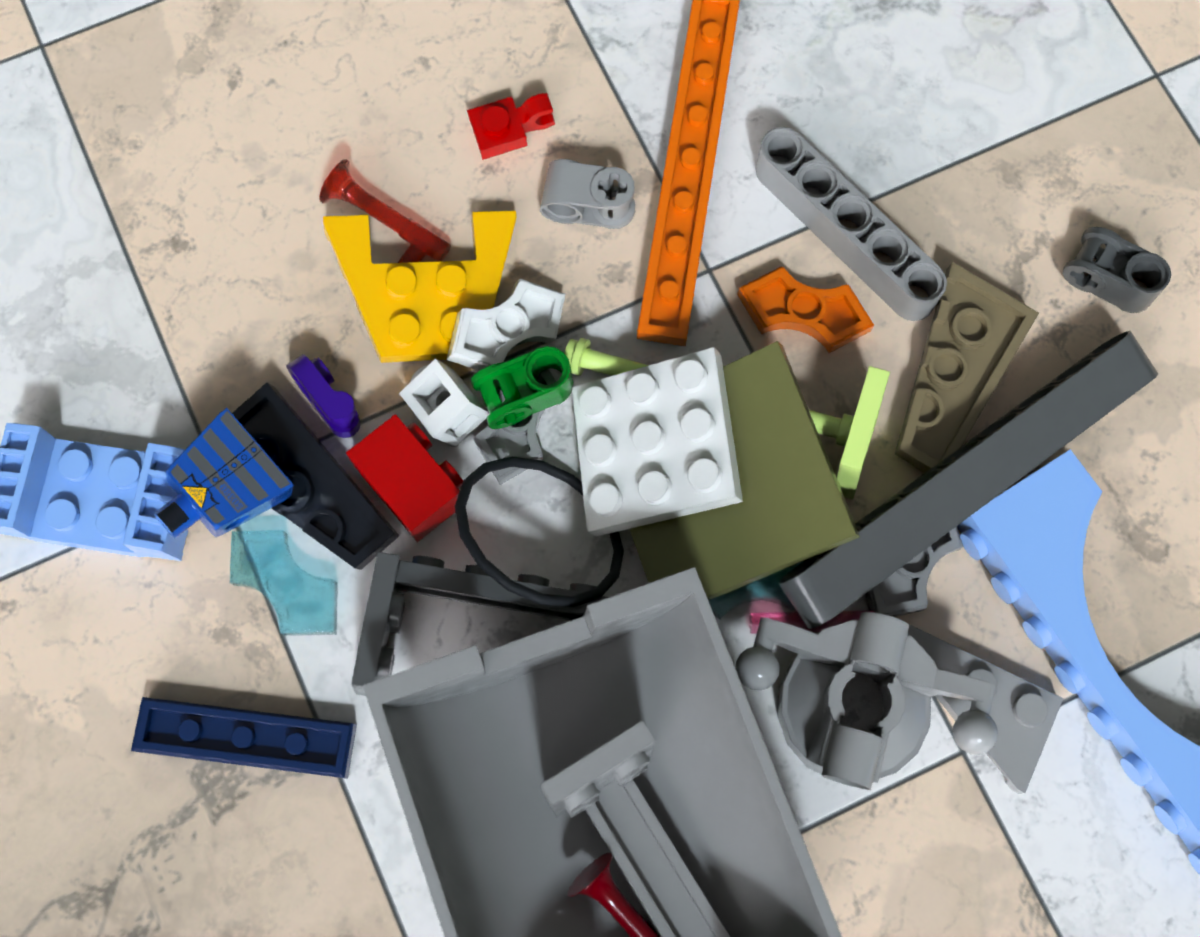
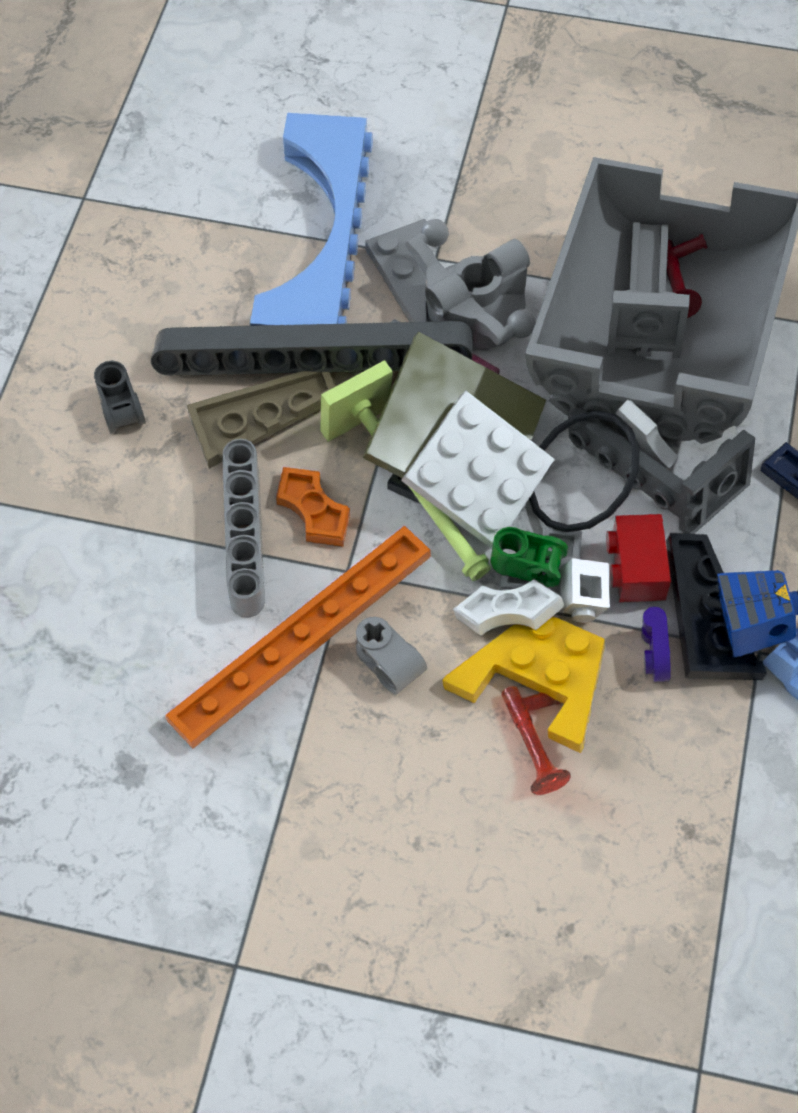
camera: 140 degrees left, 15 degrees down
clear light blue tile [229,530,338,636] -> none
red plate [467,93,555,160] -> none
none -> white tile [616,400,678,469]

